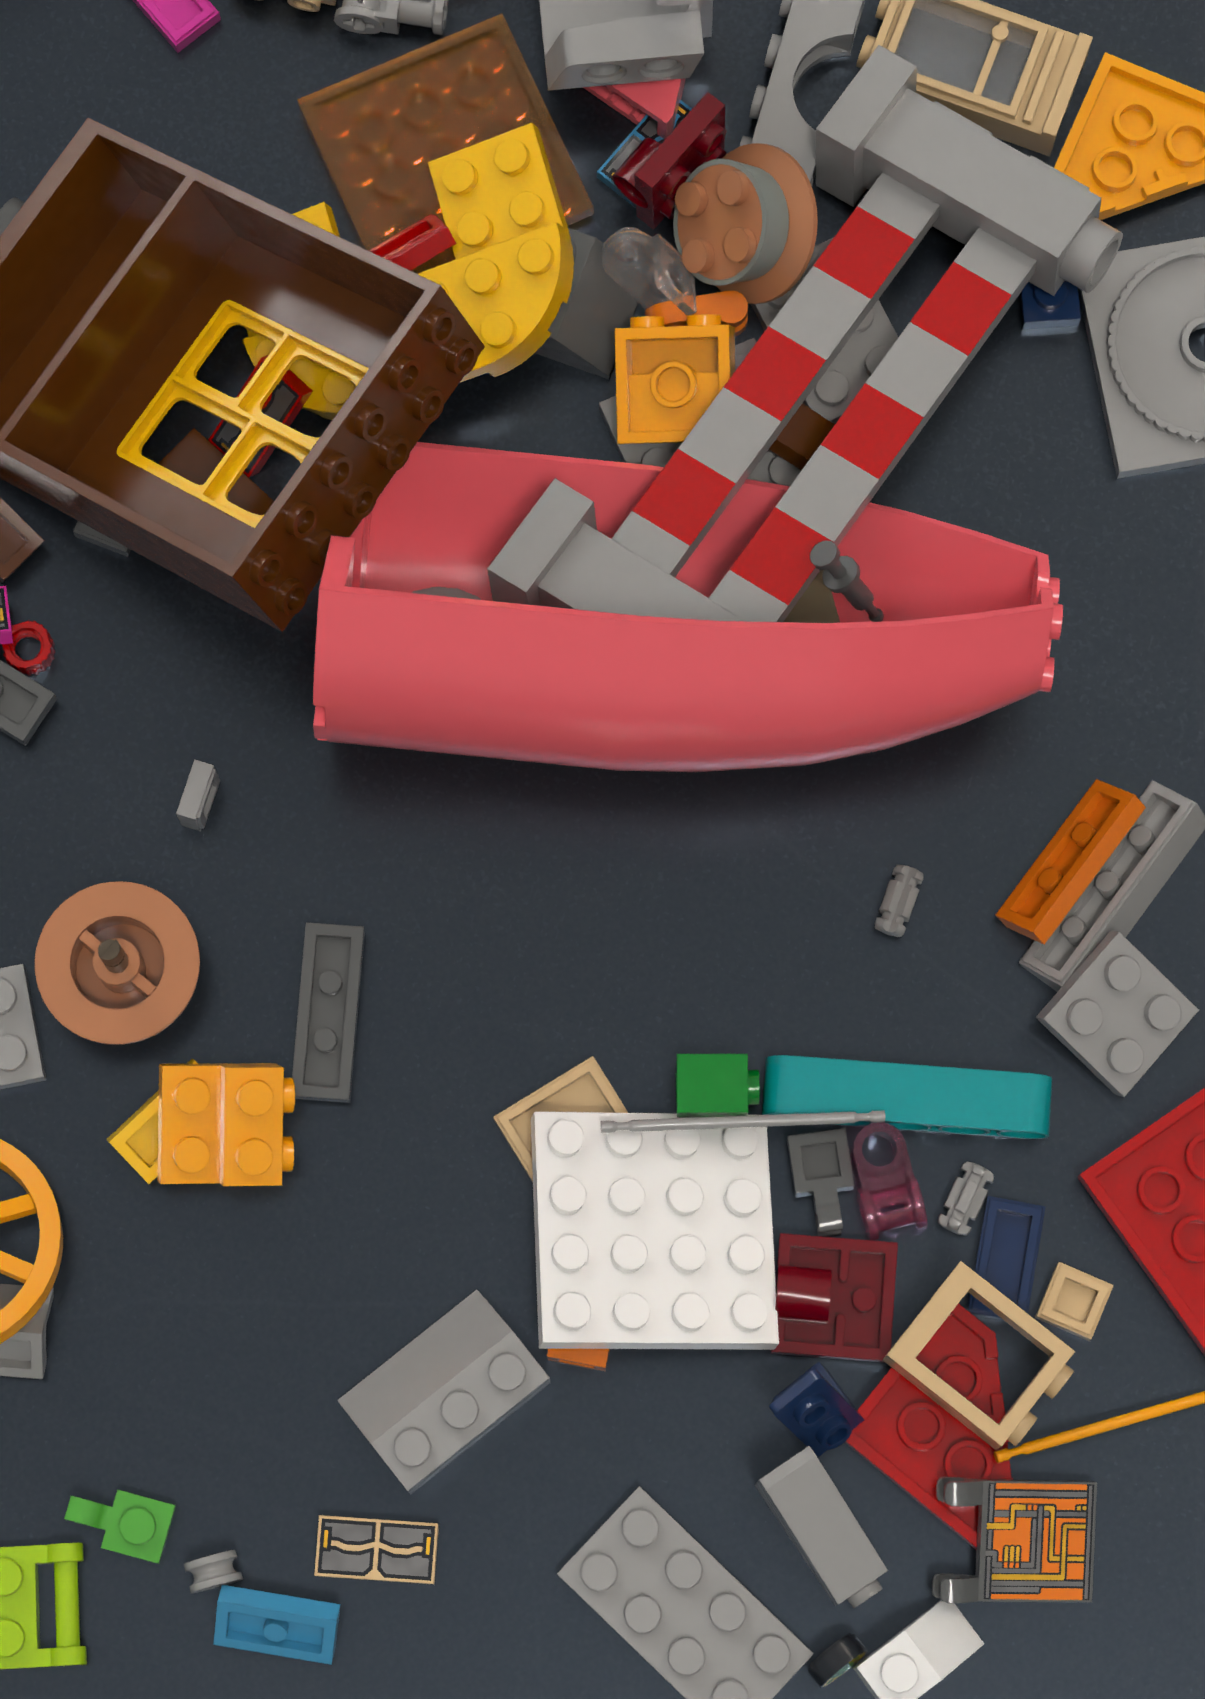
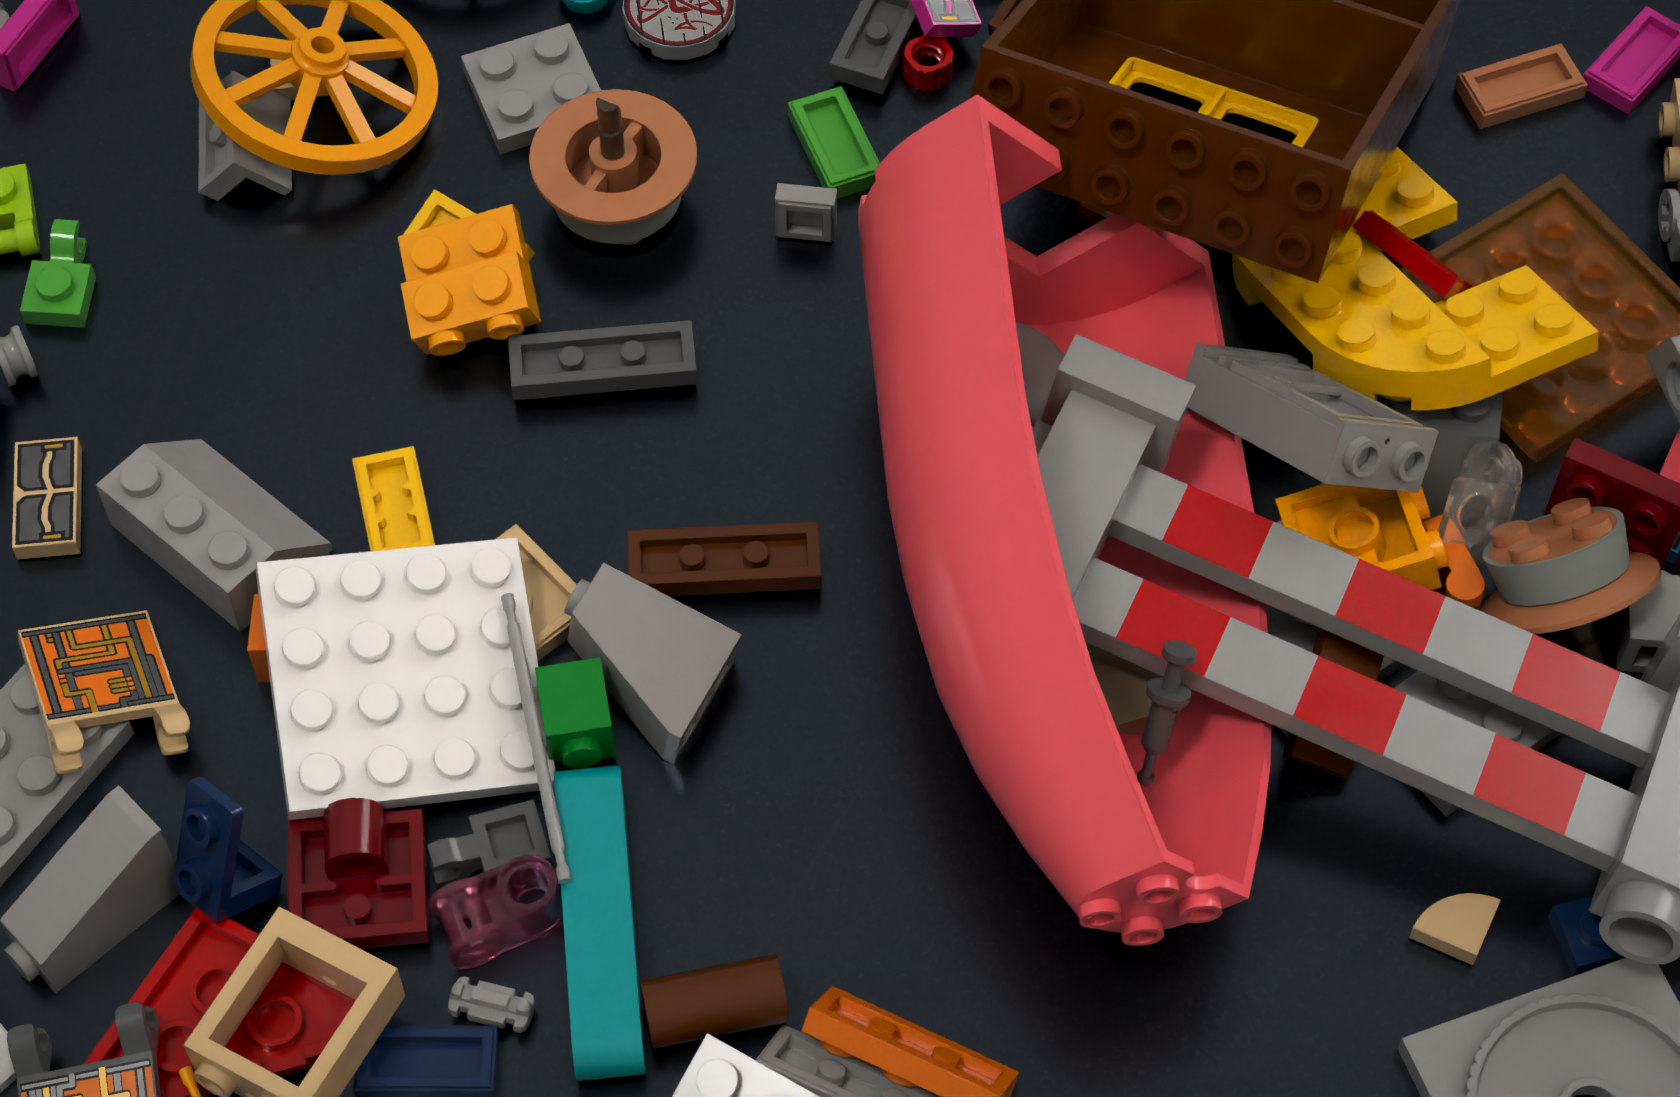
camera: 80 degrees right, 20 degrees down
light grey piece [875,864,924,937] -> none
none -> flag [18,610,190,774]
none -> yellow plate [352,446,435,551]
none -> light grey slope [564,562,742,765]
none -> reddish brown plate [627,521,822,596]
none -> reddish brown pin [639,954,789,1050]
none -> bright green tile [787,86,880,199]
none -> light grey door [1185,343,1439,492]
none -> tan tile [1409,893,1501,965]
none -> nougat tile [1455,43,1588,129]

